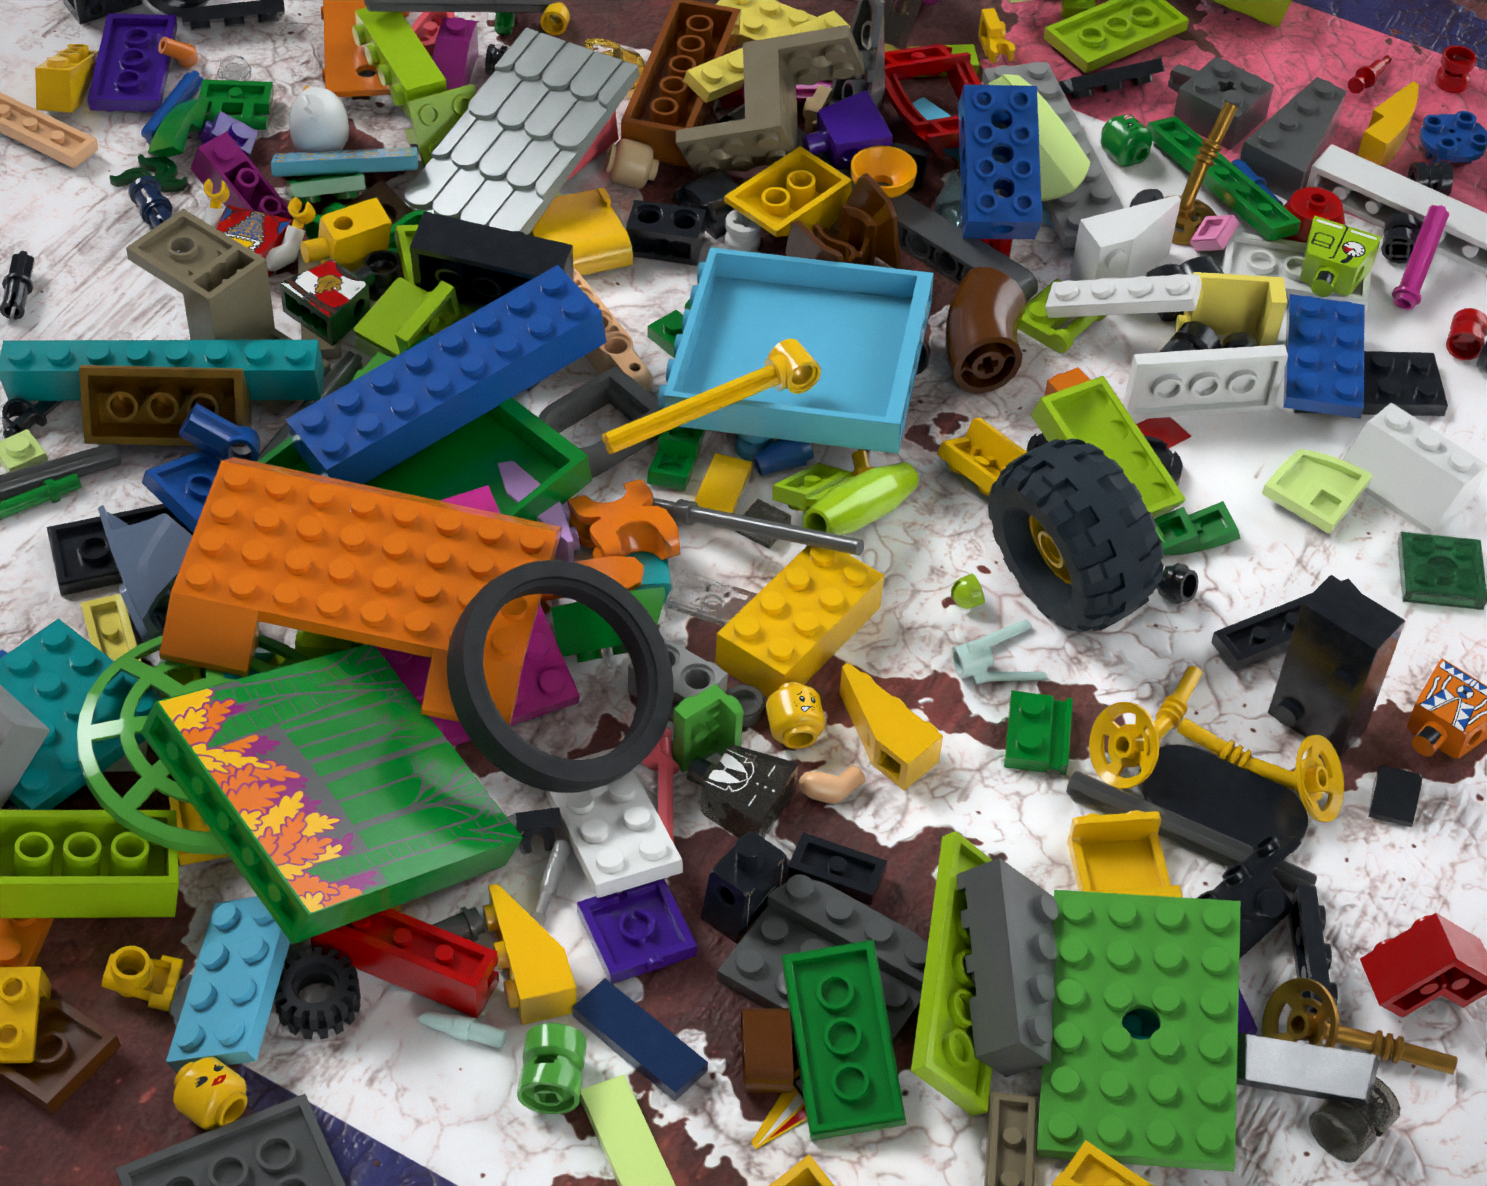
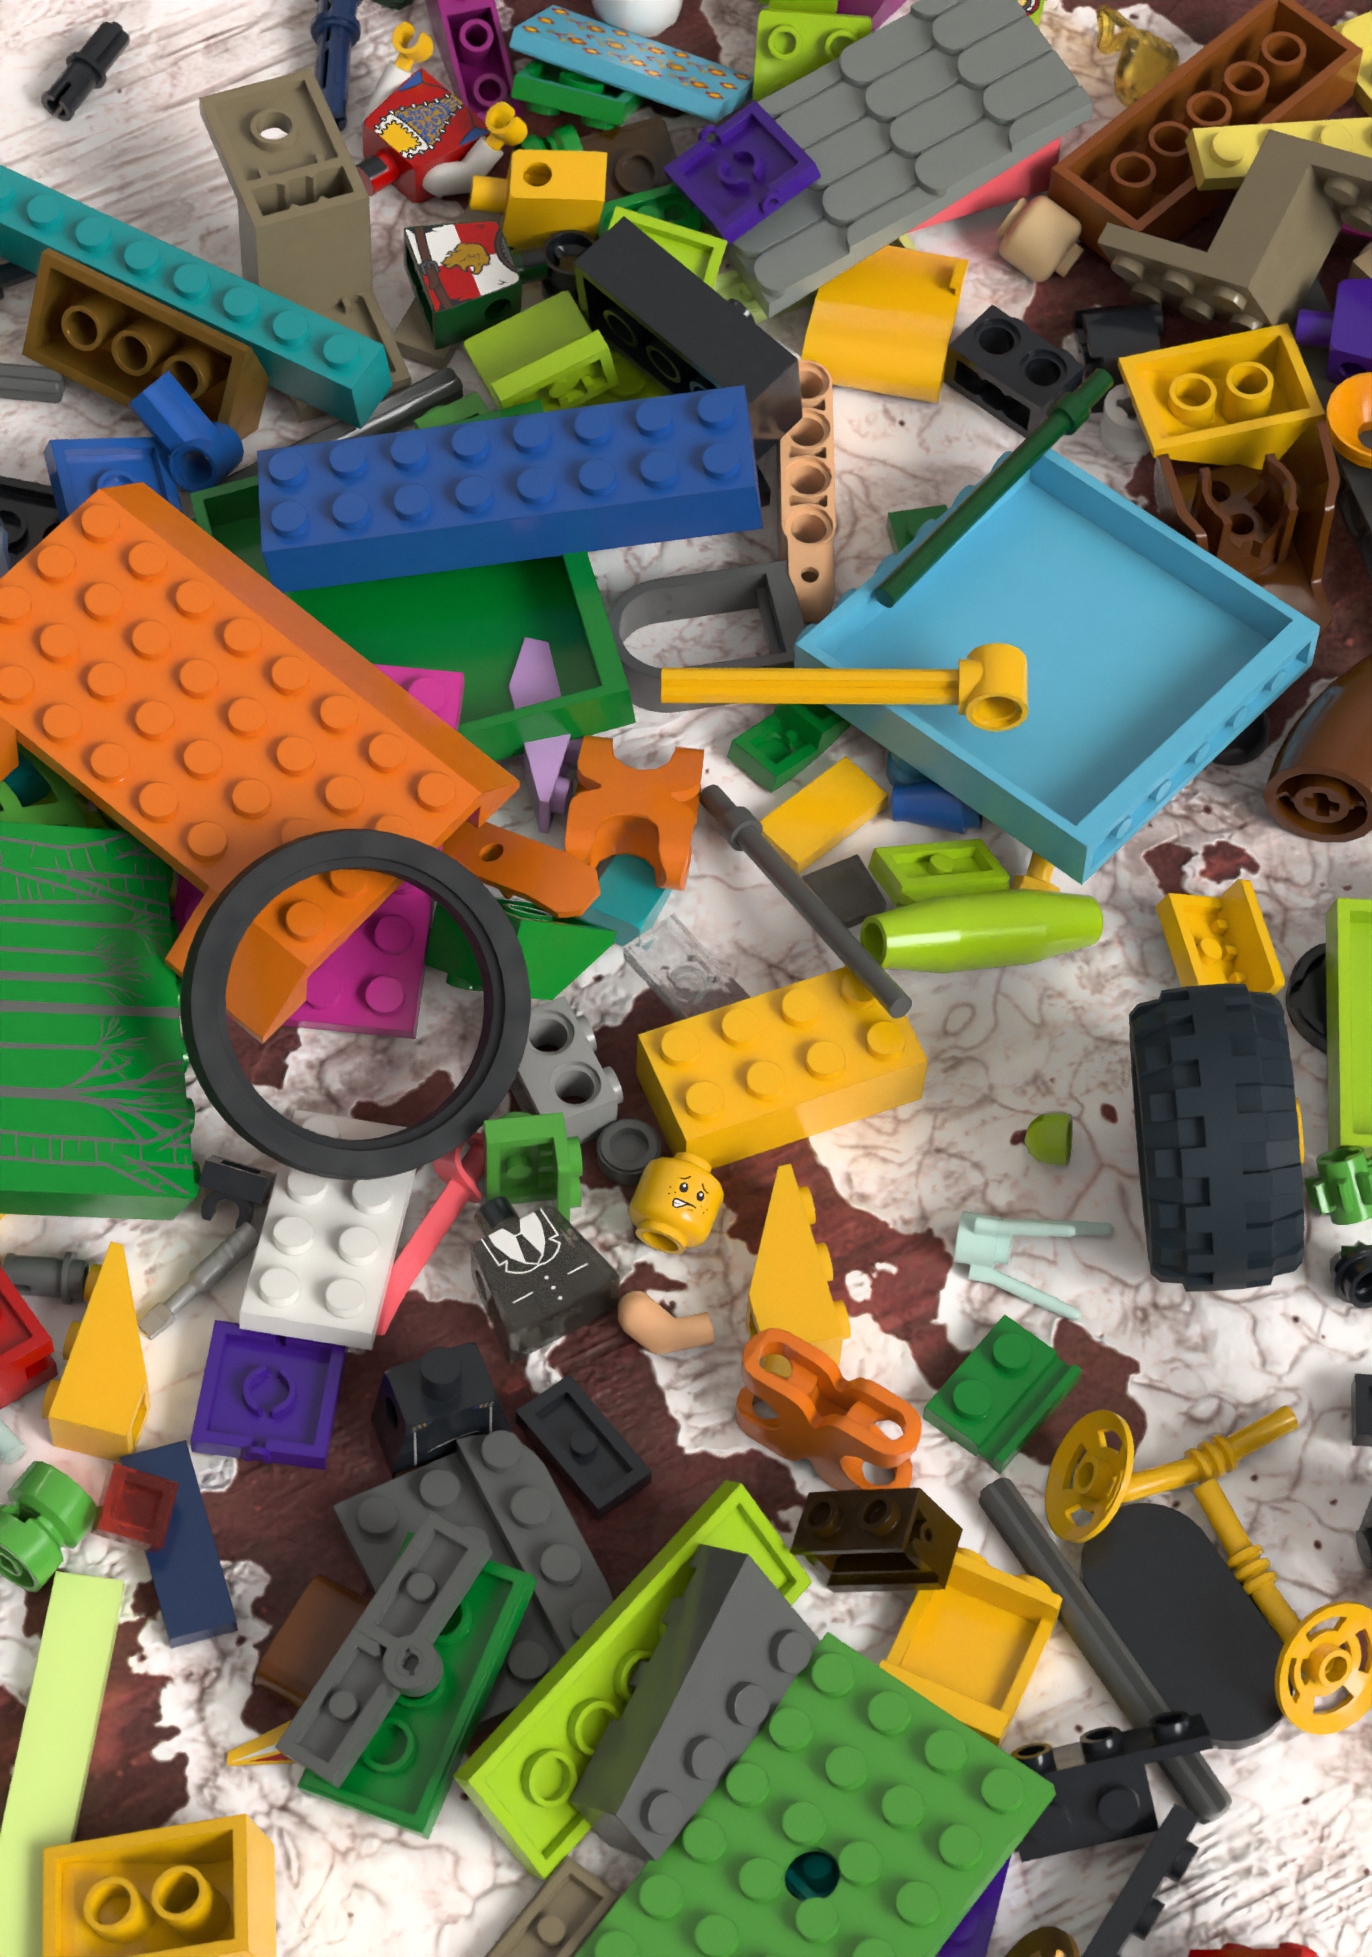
camera: 30 degrees right, 10 degrees up
none -> clear red plate [90,1463,179,1553]
none -> dark grey hinge [275,1511,493,1789]
none -> dark purple plate [663,100,822,246]
none -> orange piece [735,1328,922,1491]
none -> dark brown hinge [790,1487,963,1593]
none -> dark green bar [874,368,1114,608]

